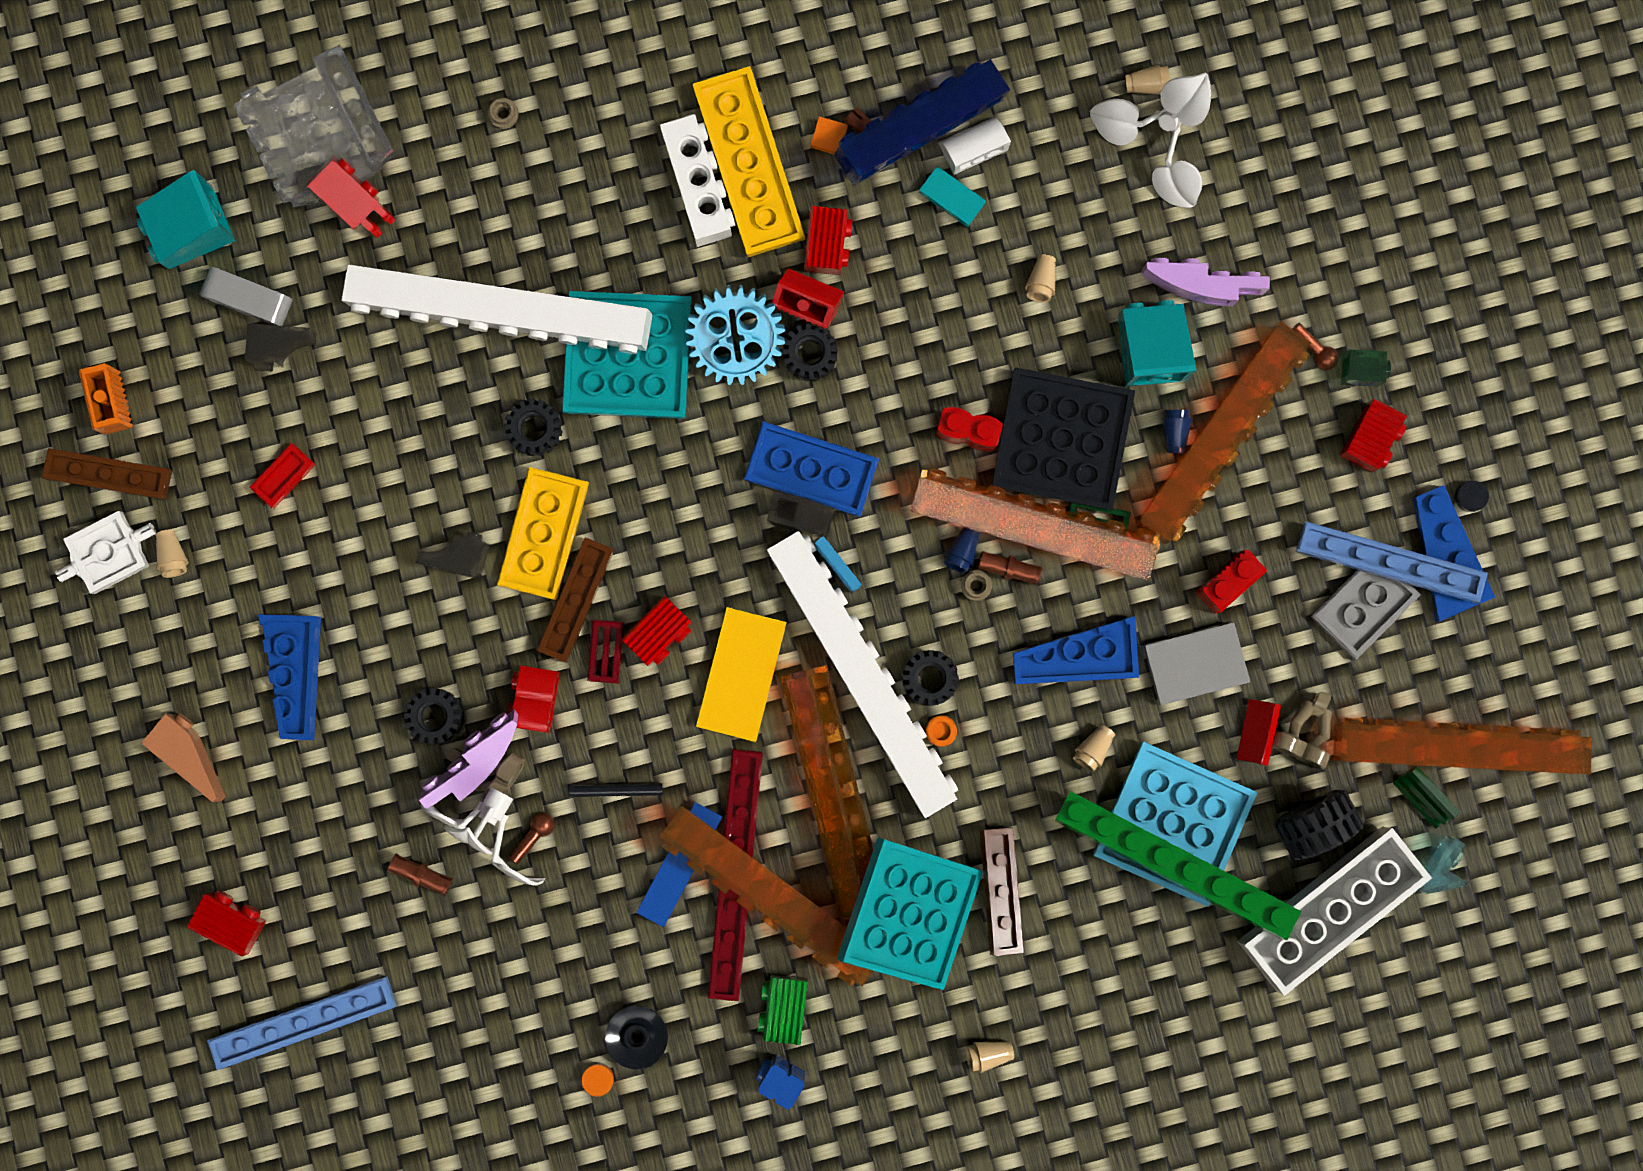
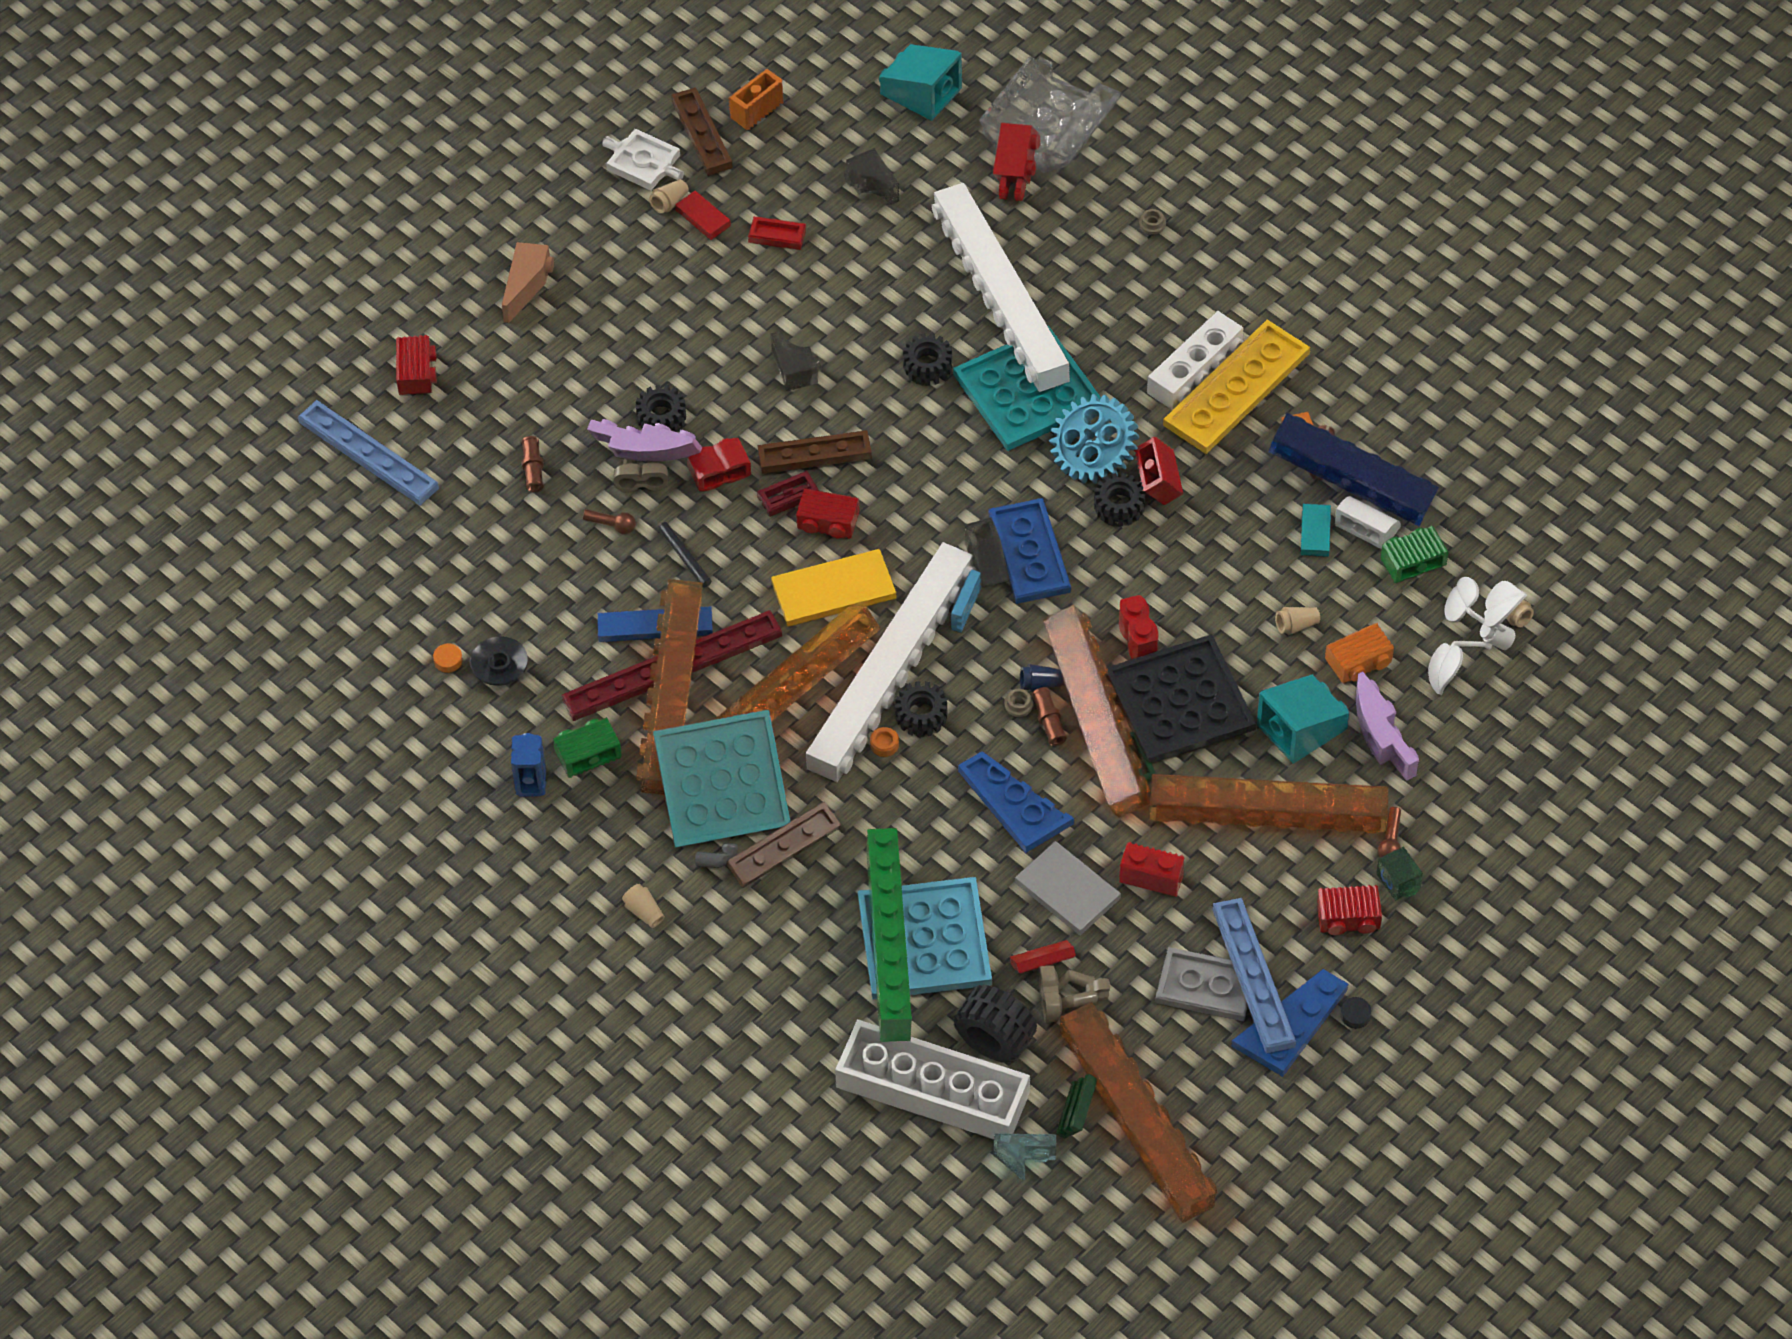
camera: 60 degrees right, 30 degrees down
light grey beam [199,267,293,328] -> none
blue wing [258,614,321,740] -> none
white plant [420,787,545,885] -> none
yellow tile [497,467,589,601] -> none
red brick [804,206,853,275] -> none
tan cone [1073,724,1115,772] -> none
dark blue cone [1161,410,1192,453] -> none
none -> red tile [675,191,731,240]
none -> dark grey arm [695,843,738,868]
none -> orange brick [1325,623,1394,684]
none -> green brick [1381,526,1449,583]

